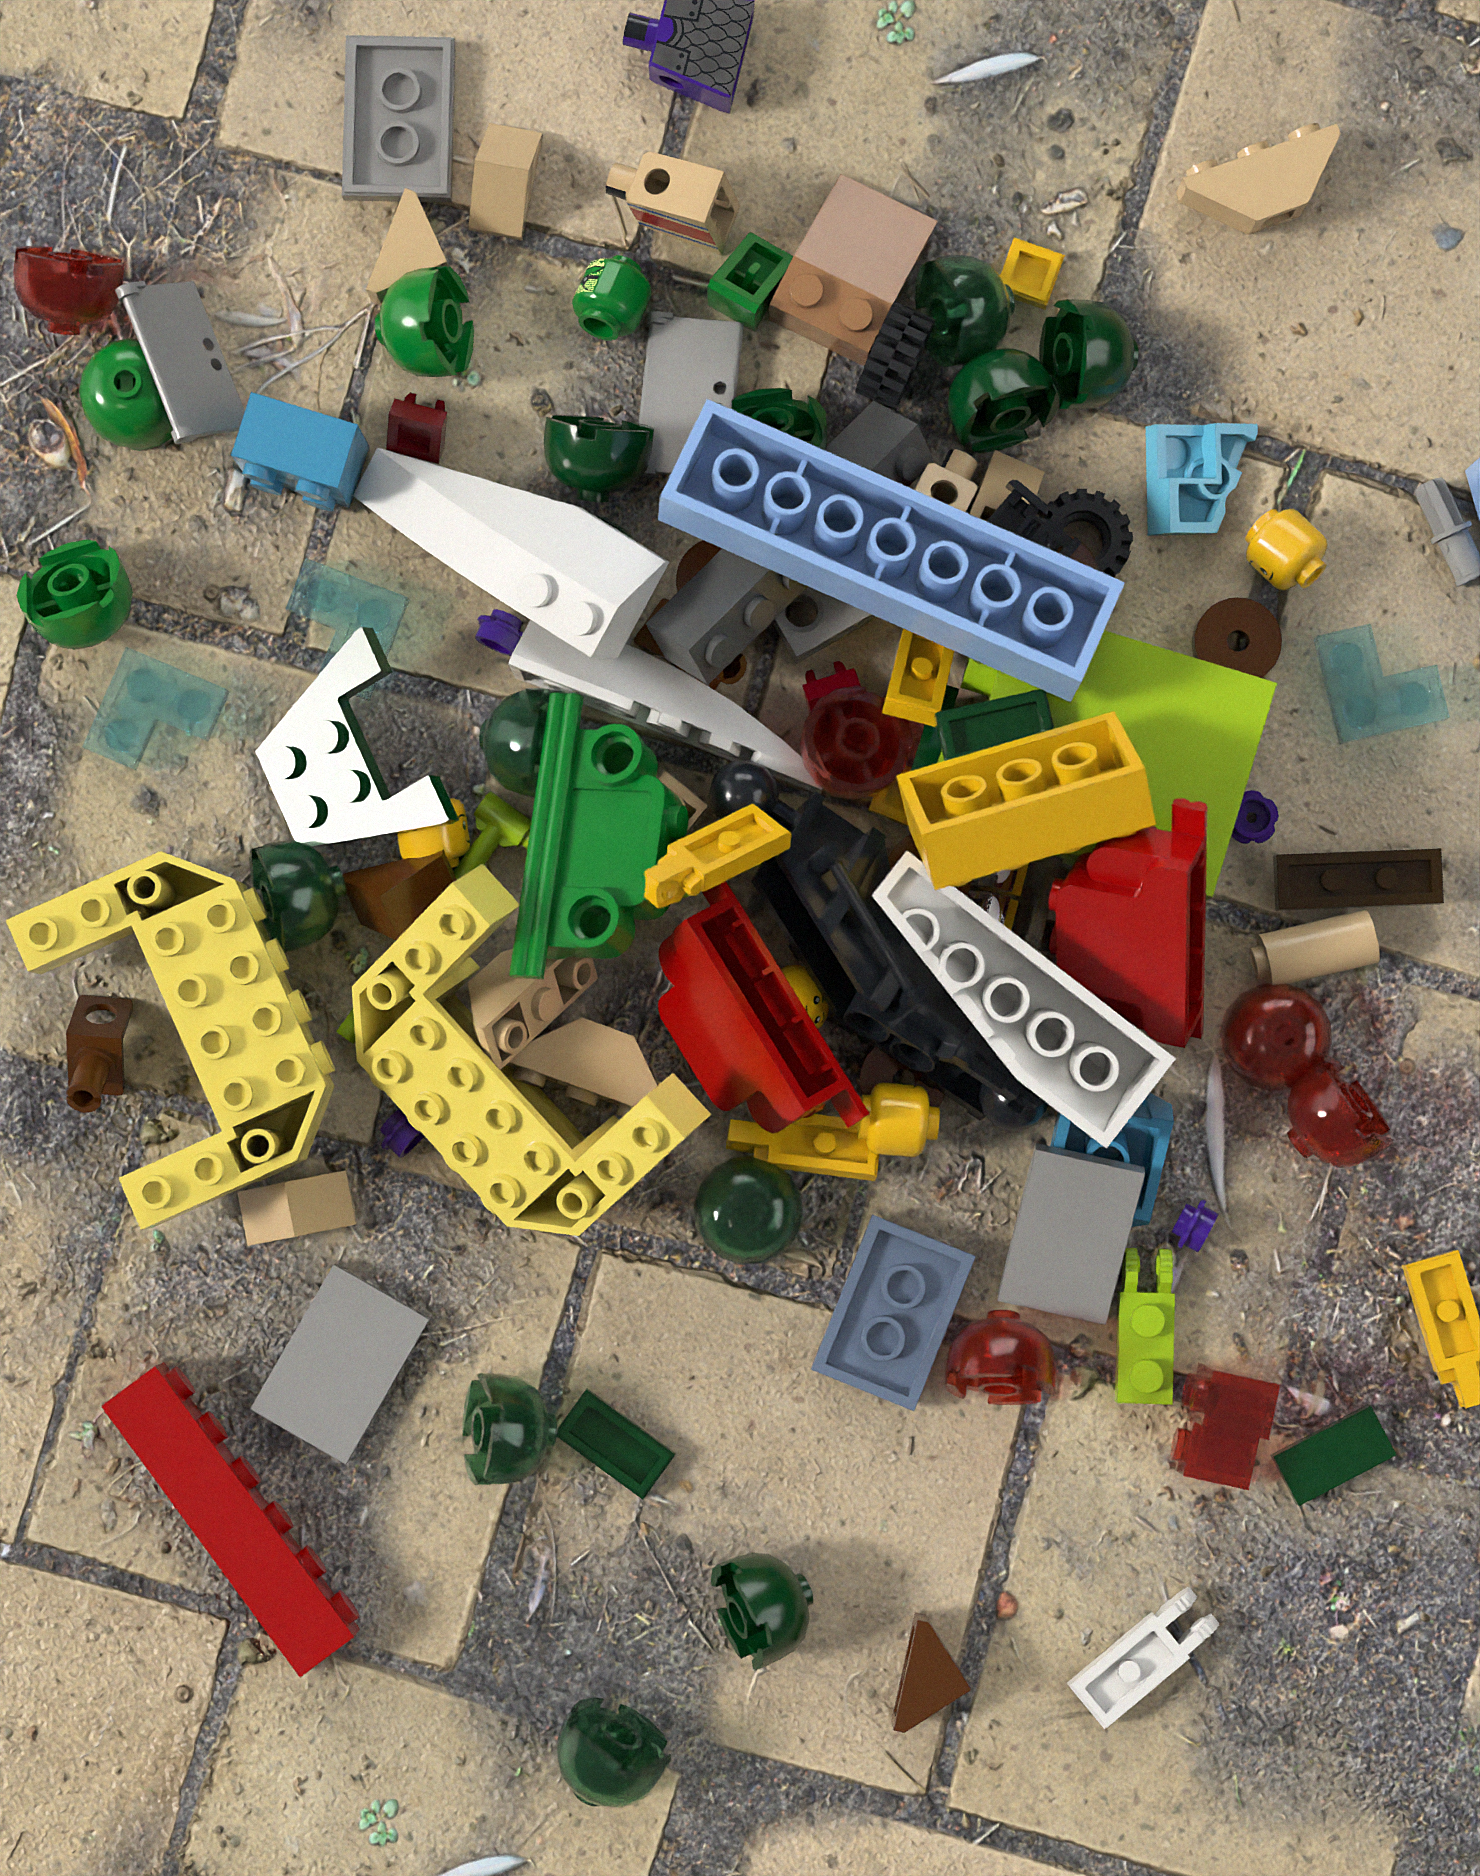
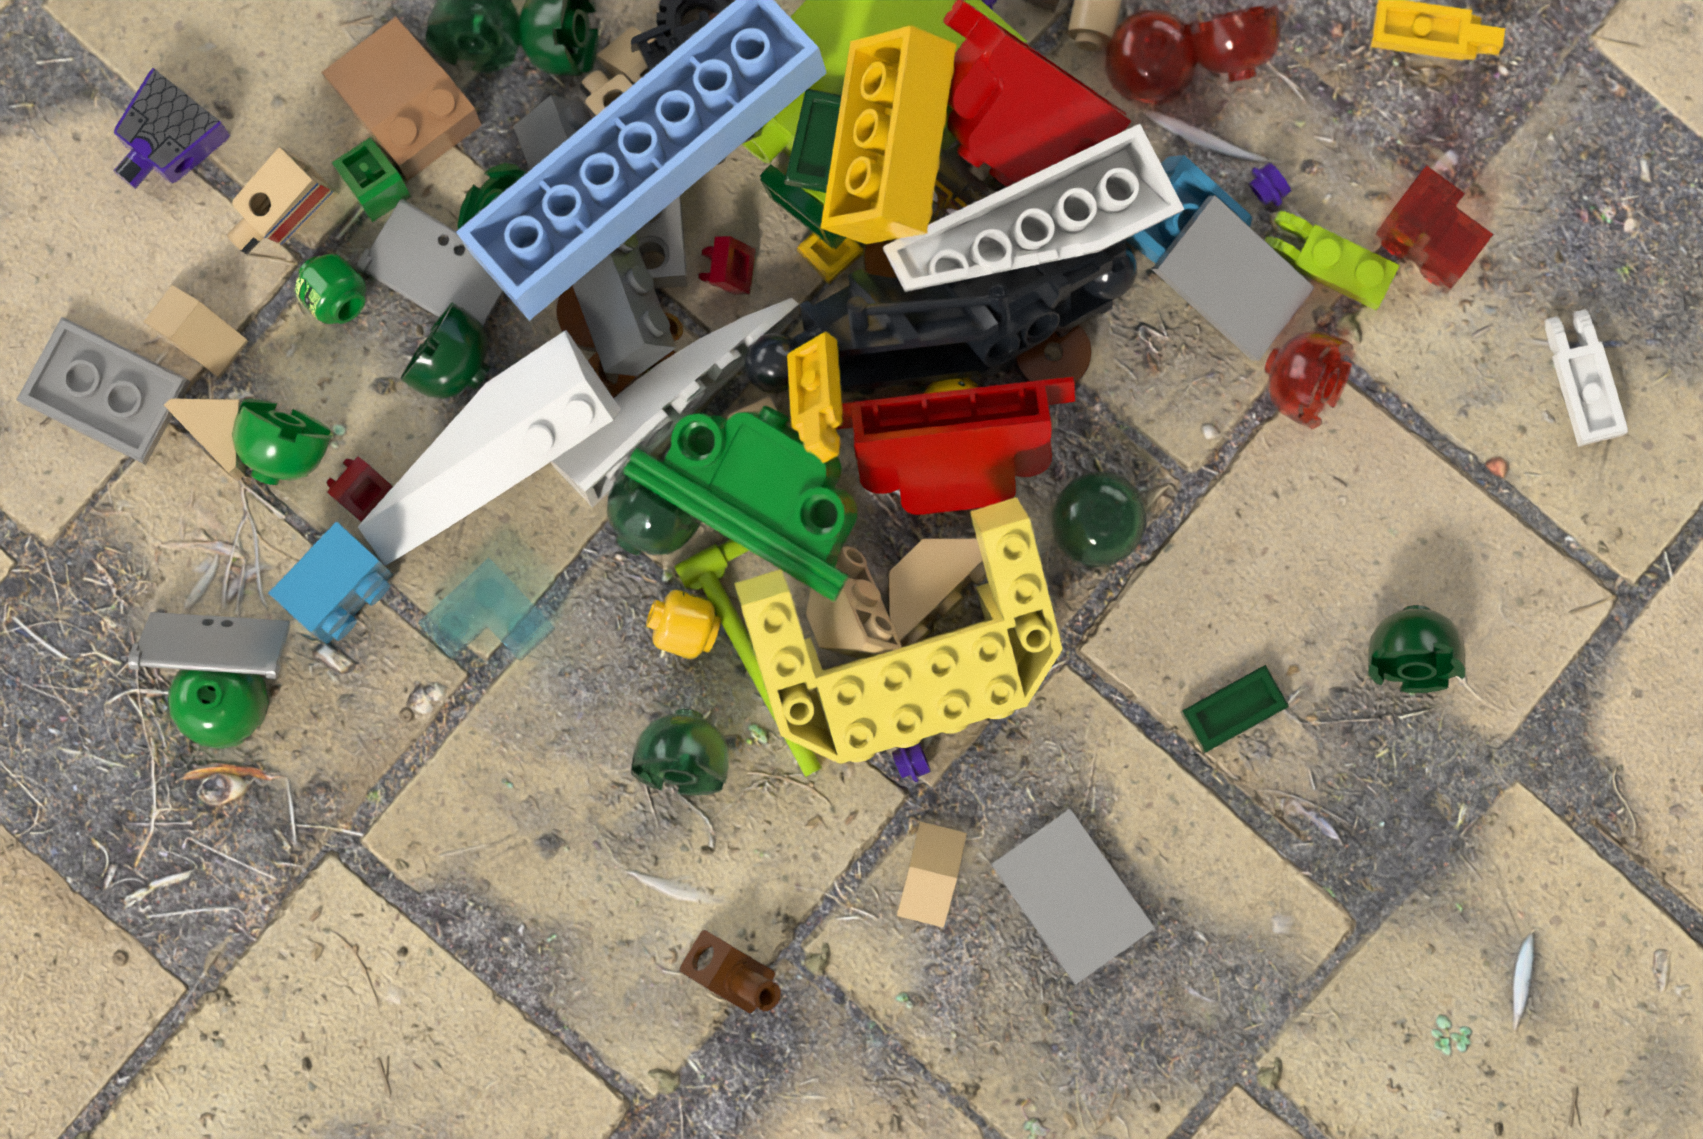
camera: 65 degrees left, 5 degrees down
light yellow wedge [6,851,335,1230] -> none
clear red cylinder [13,246,125,335] -> none
green cylinder [16,540,133,650] -> none
clear light blue plate [82,647,230,771] -> none
red brick [101,1362,360,1677] -> none
wing [255,627,459,849] -> none
reddish brown slope [340,850,457,940] -> none
clear green cylinder [462,1373,557,1486] -> none
dark purple plate [475,609,524,656] -> none
clear green cylinder [557,1697,671,1808] -> none
yellow hinge [726,1114,879,1181] -> none
clear red cylinder [799,685,913,800] -> none
sand blue plate [811,1214,976,1411] -> none
black tyre [855,301,936,410] -> none
yellow head [858,1083,940,1157] -> none
yellow hinge [882,628,954,727] -> none
reddish brown slope [891,1612,971,1733] -> none
dark green tile [1270,1404,1397,1506] -> none

